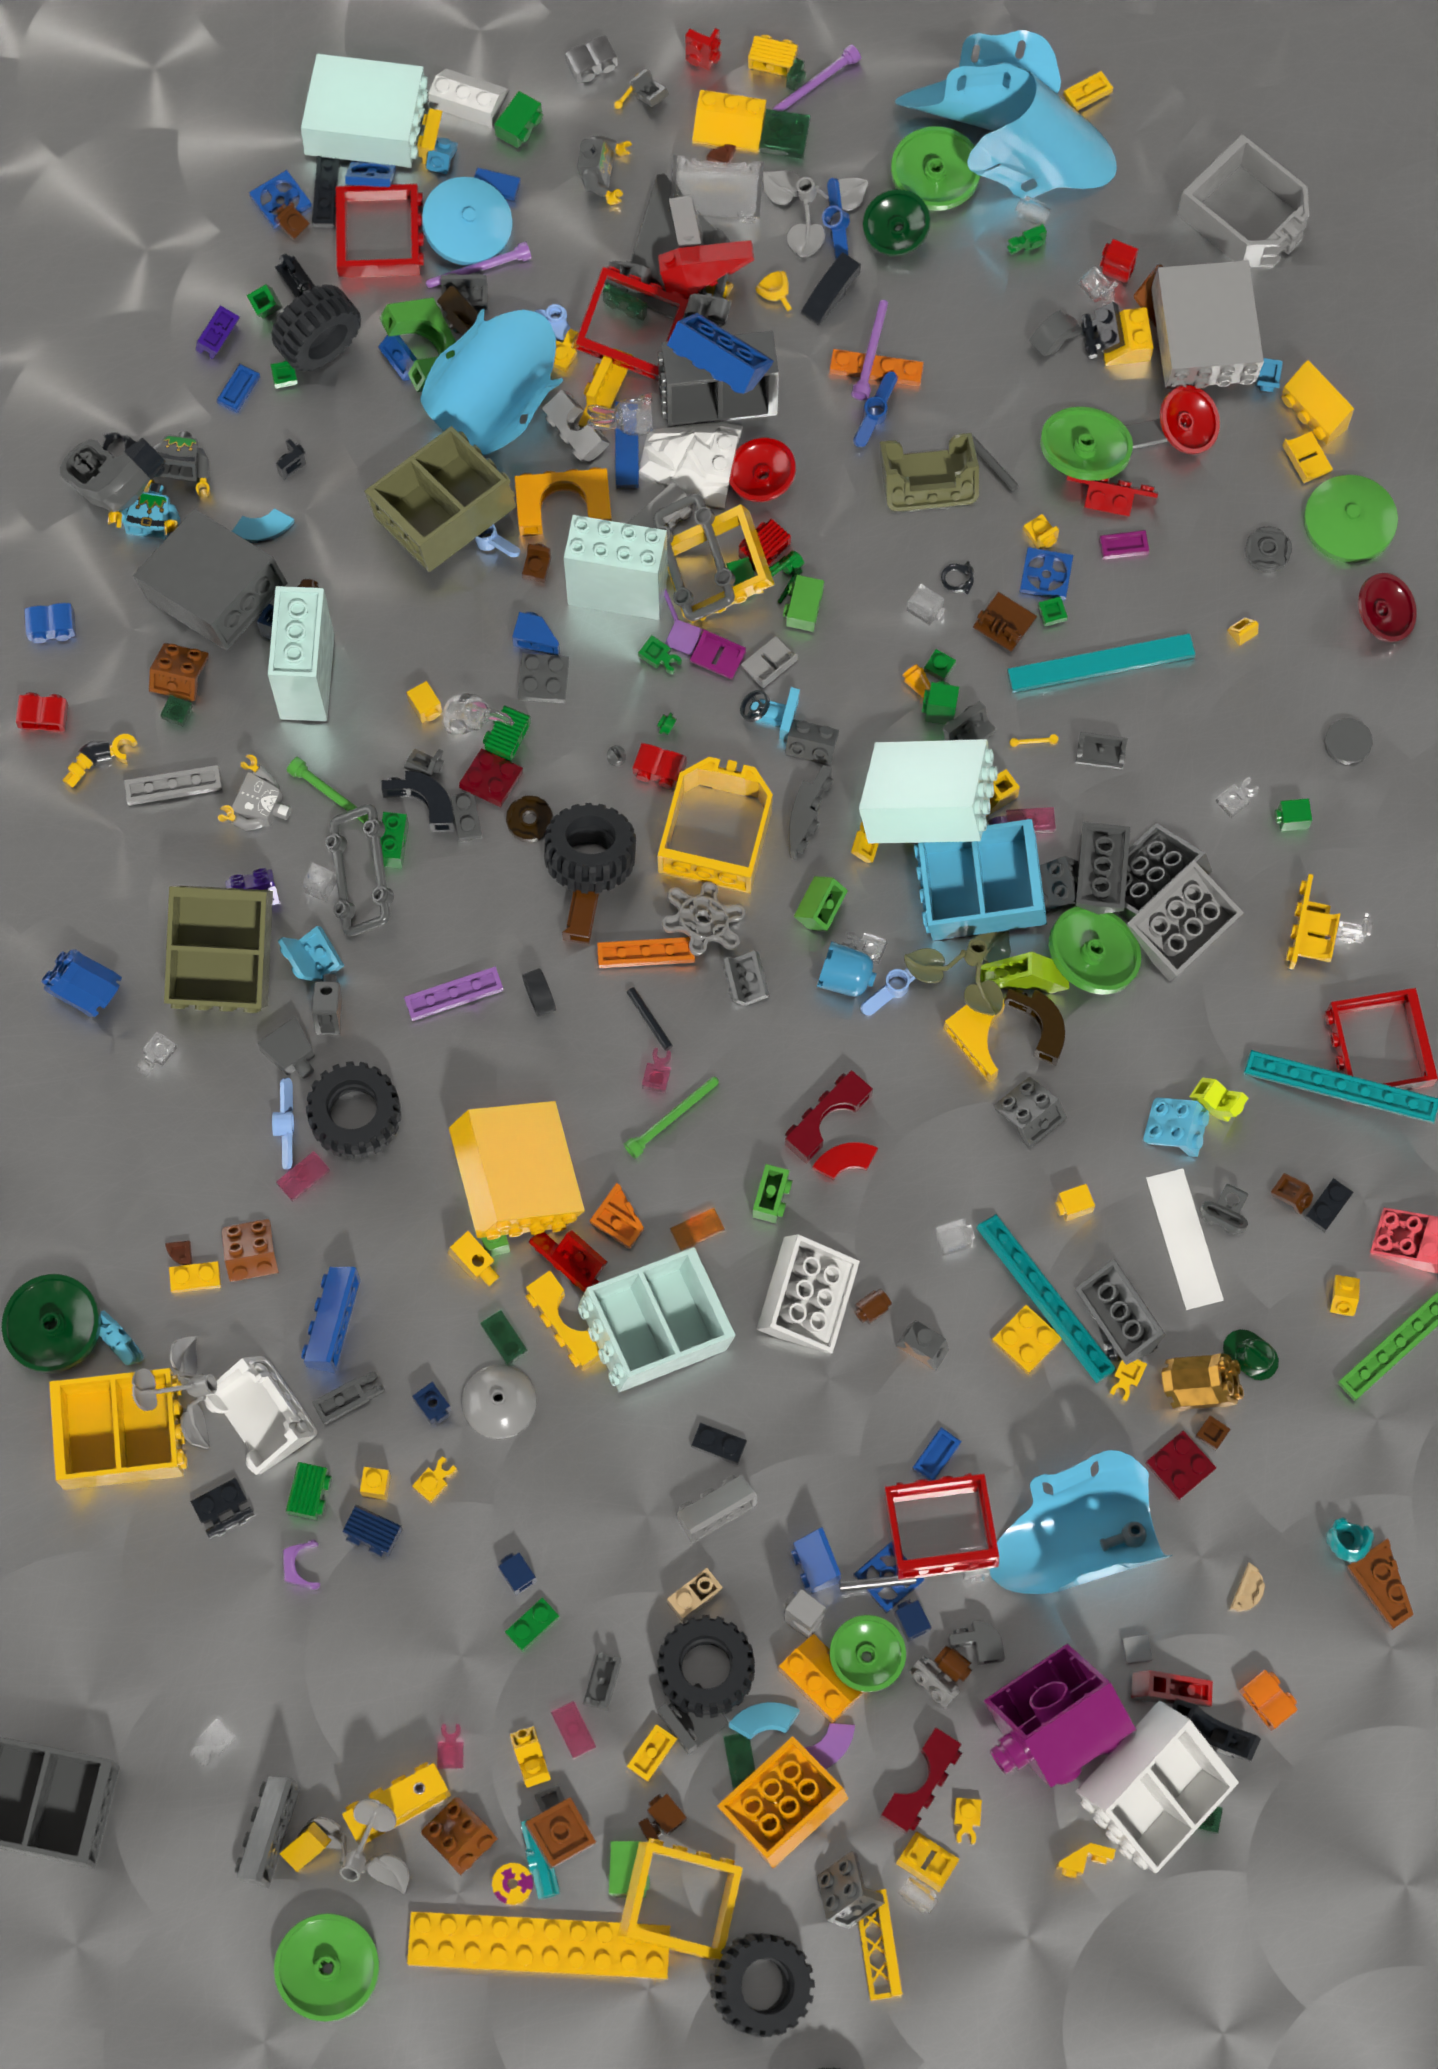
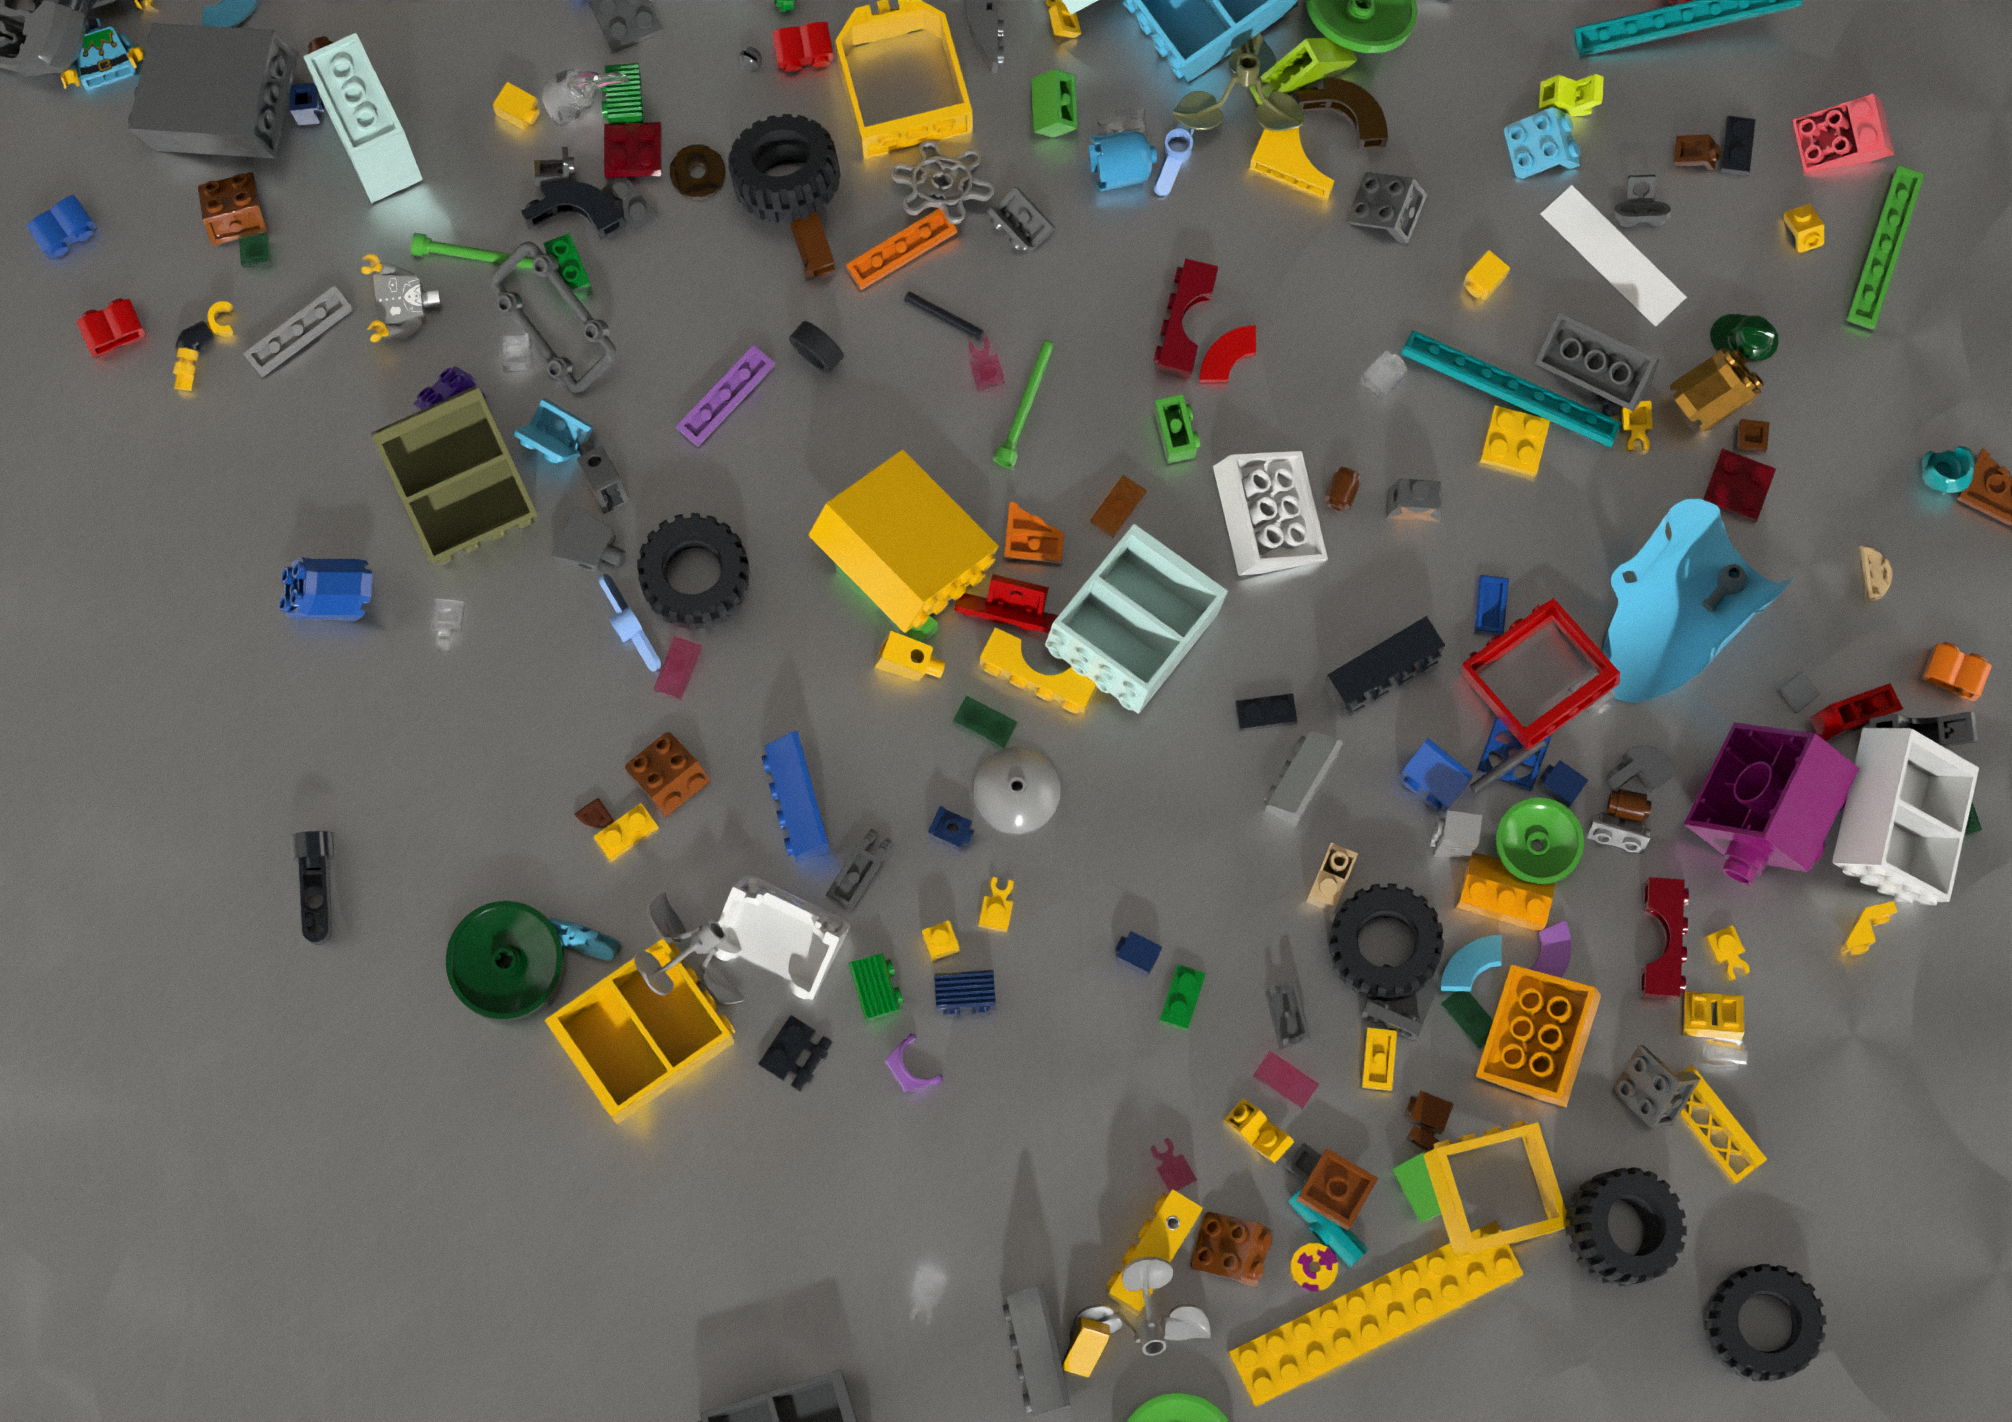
camera: 30 degrees left, 5 degrees up
none -> black brick [1323,616,1445,717]

